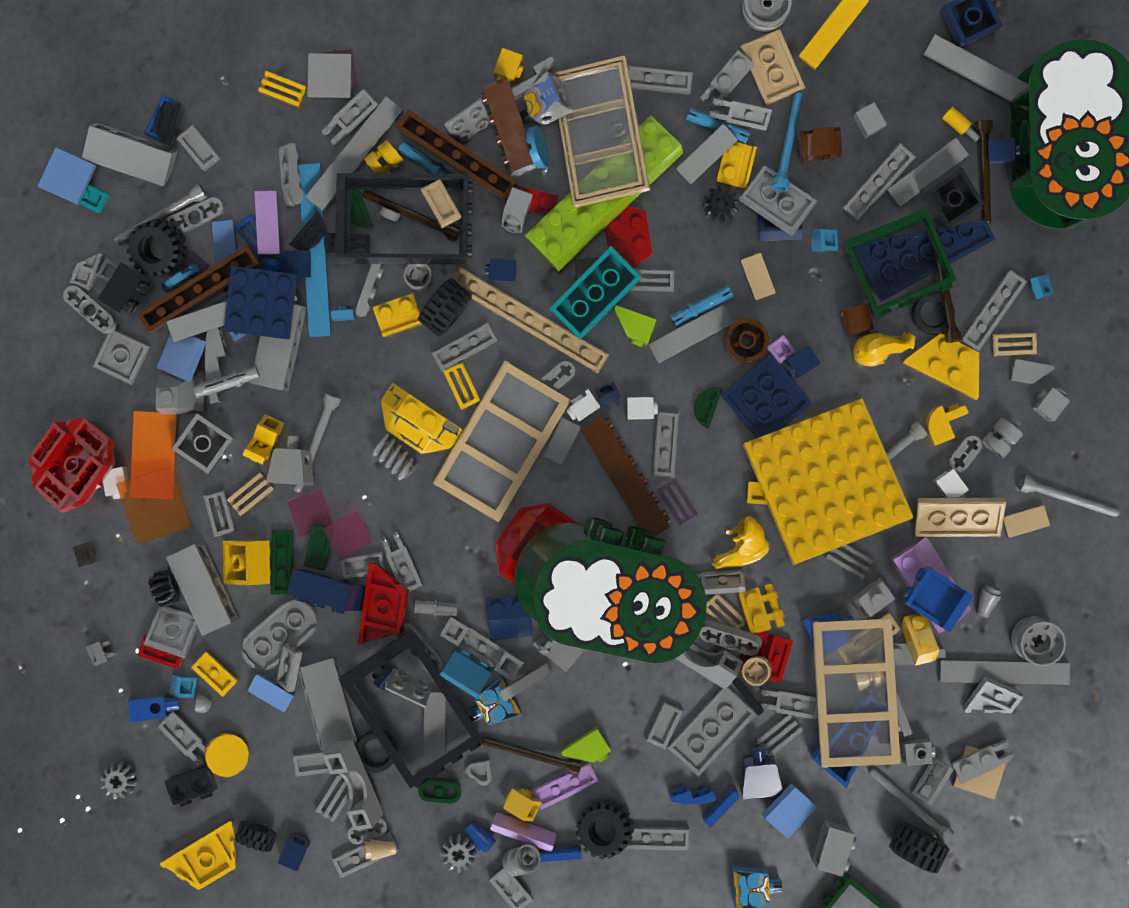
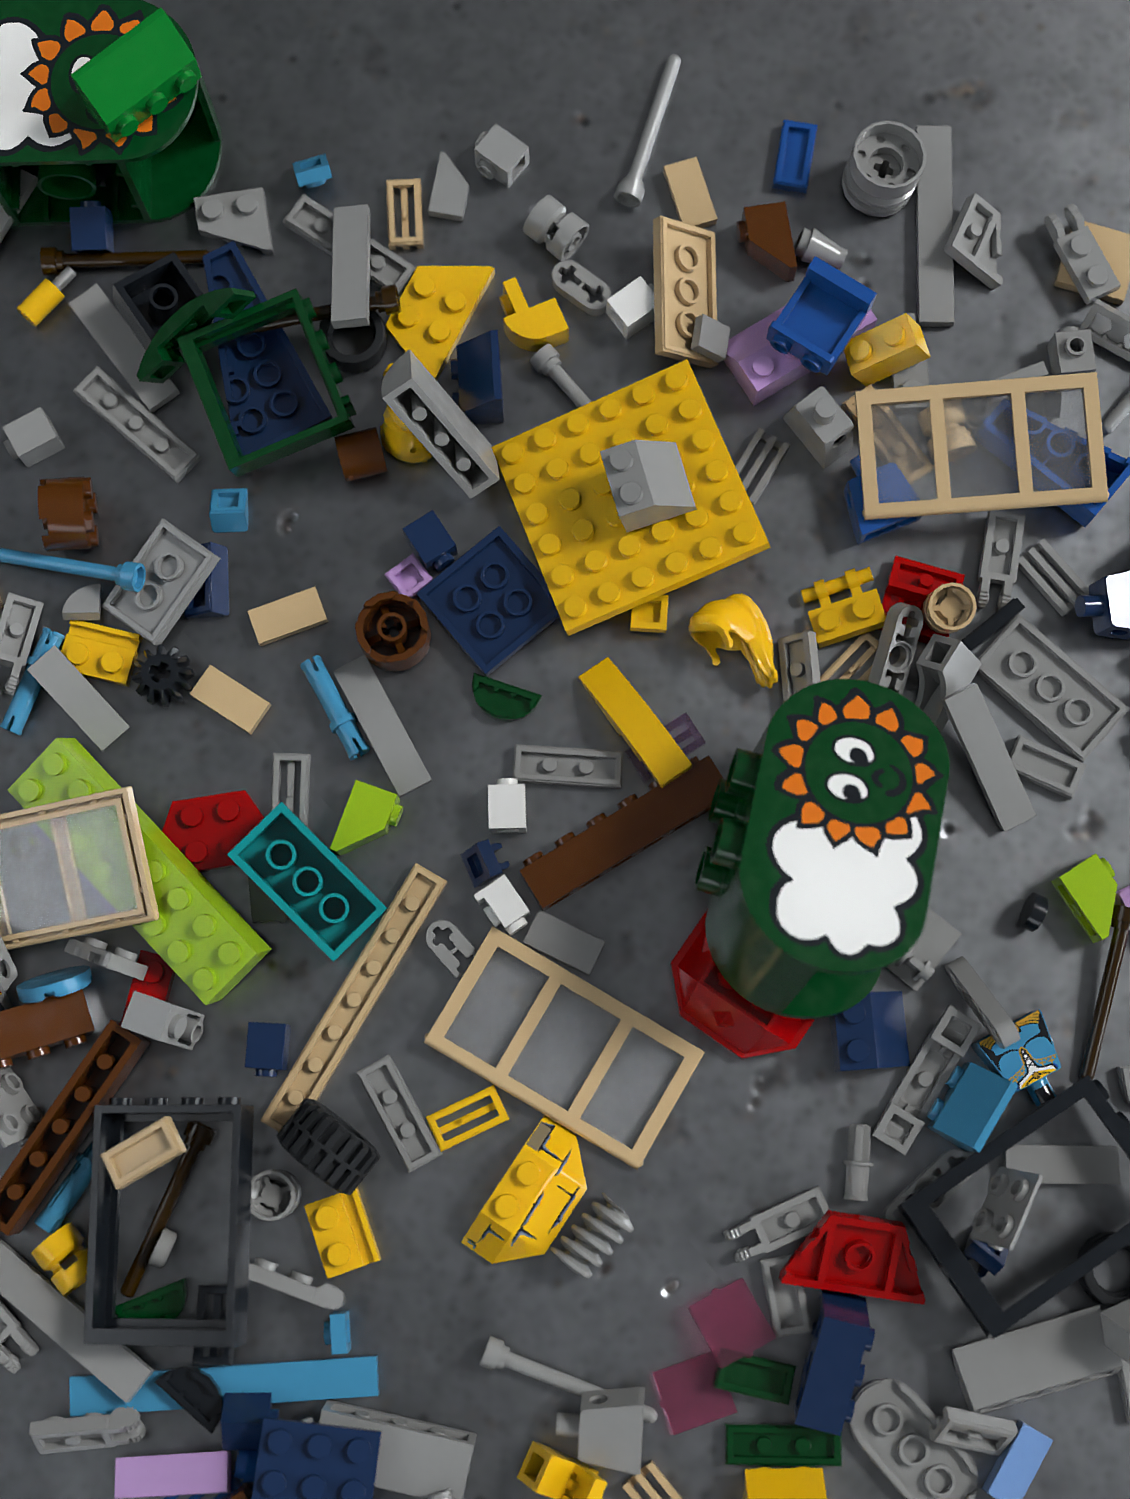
camera: 85 degrees left, 10 degrees down
none -> light grey tile [62,584,102,620]
none -> light grey wing [64,936,148,981]
none -> green slope [71,7,202,142]
none -> dark green slope [137,288,256,384]
none -> tan tile [190,665,271,735]
none -> light grey wing [194,187,274,255]
none -> light grey tile [331,204,371,329]
none -> light grey brick [381,349,500,499]
none -> dark blue slope [450,330,504,425]
none -> yellow slope [578,657,692,788]
none -> light grey slope [600,440,697,532]
none -> light grey tile [691,314,730,363]
none -> reddish brown slope [736,201,797,282]
none -> blue tile [772,119,818,194]
none -> light grey tile [941,683,1037,832]
none -> black tile [1018,893,1049,932]

